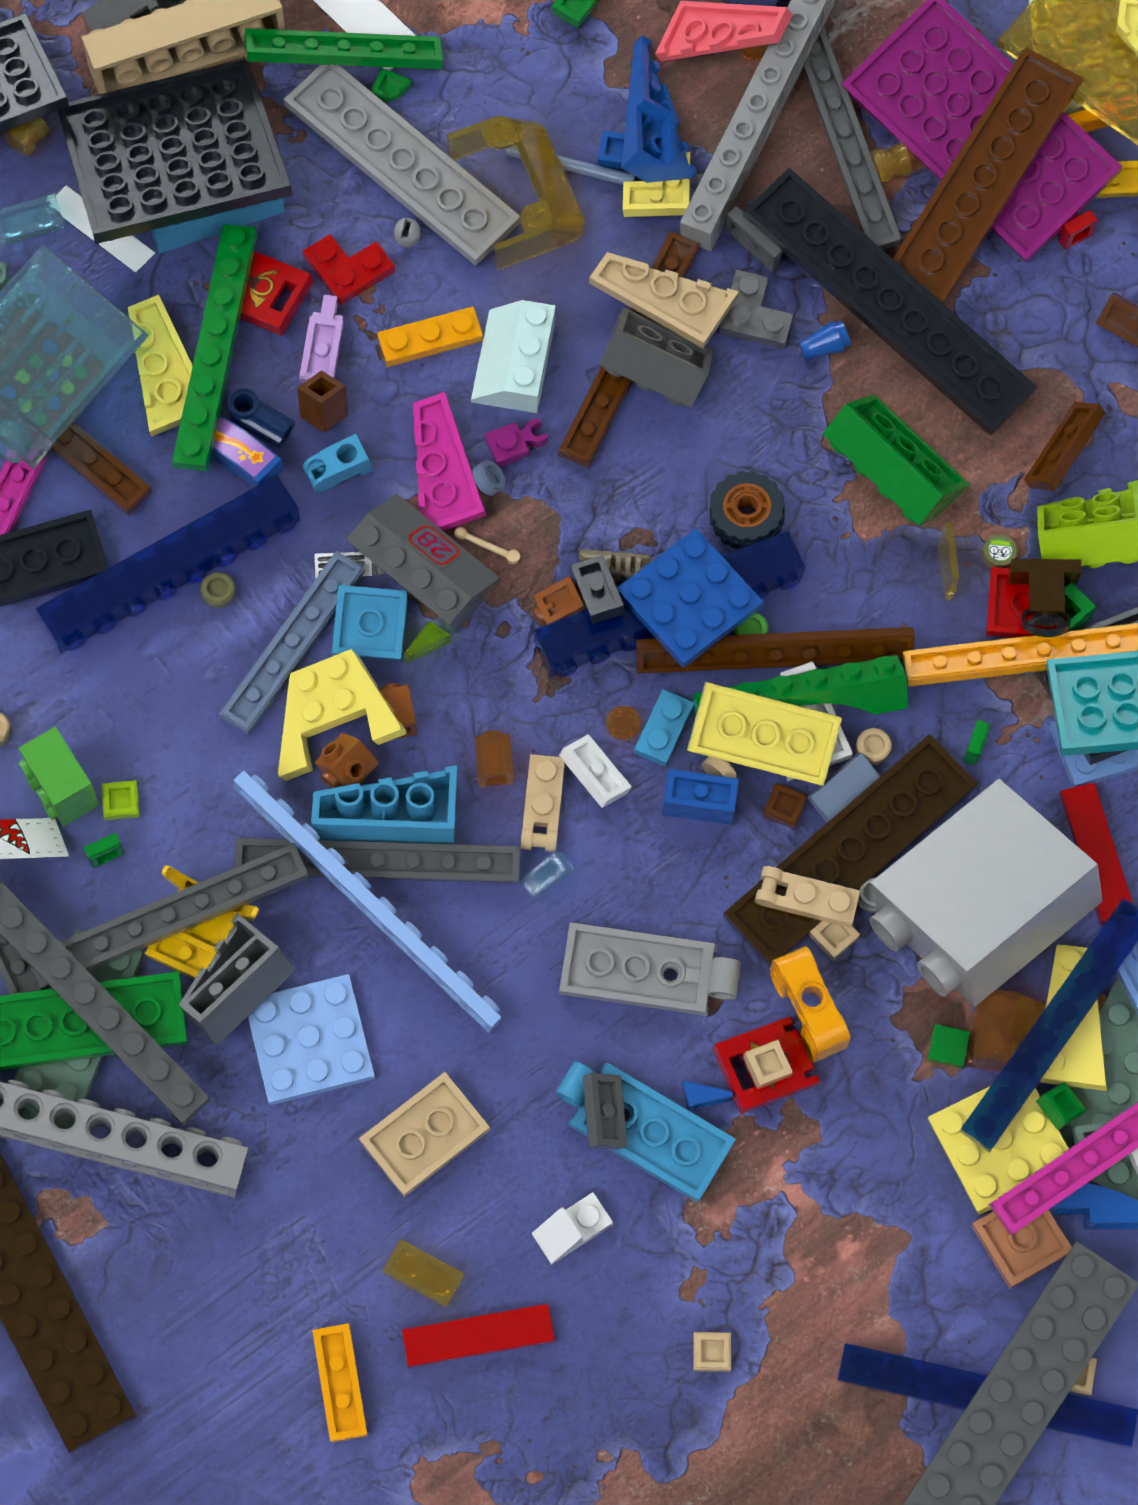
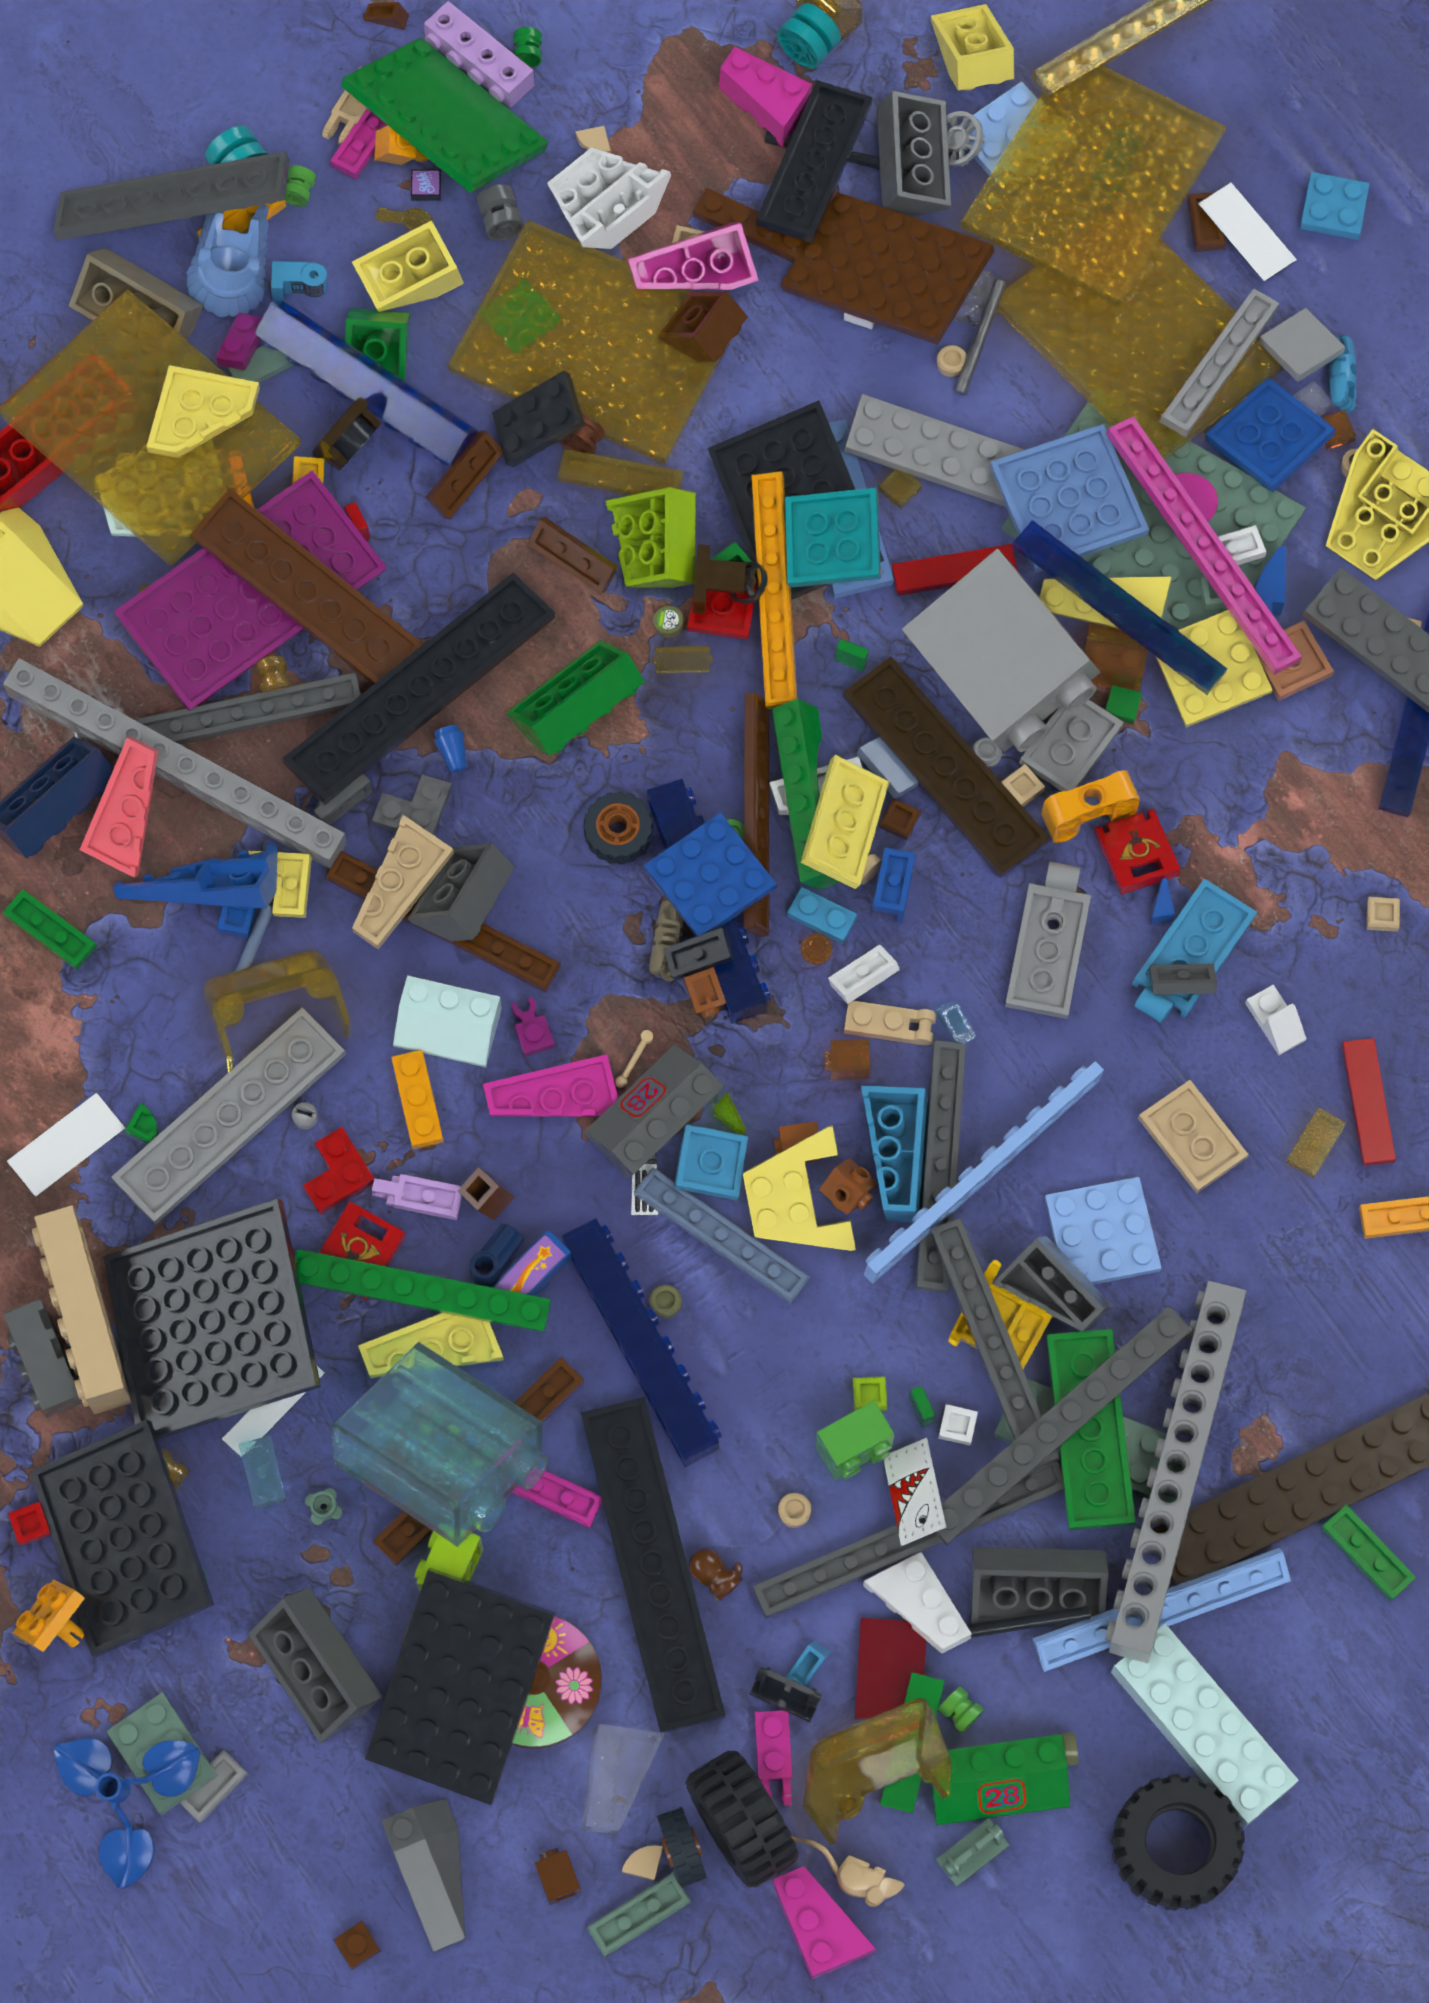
camera: 85 degrees left, 0 degrees up
green plate [244,28,443,69] -> none
dark azure leg [303,434,374,492] -> none
sand blue tile [473,460,505,496] -> none
tan plate [743,1040,793,1089] -> none
tan plate [755,866,860,928] -> none
tan tile [855,728,891,765] -> none
green tile [1036,1082,1087,1130] -> none
none -> white plate [938,1404,978,1446]
none -> light grey plate [1019,700,1124,791]

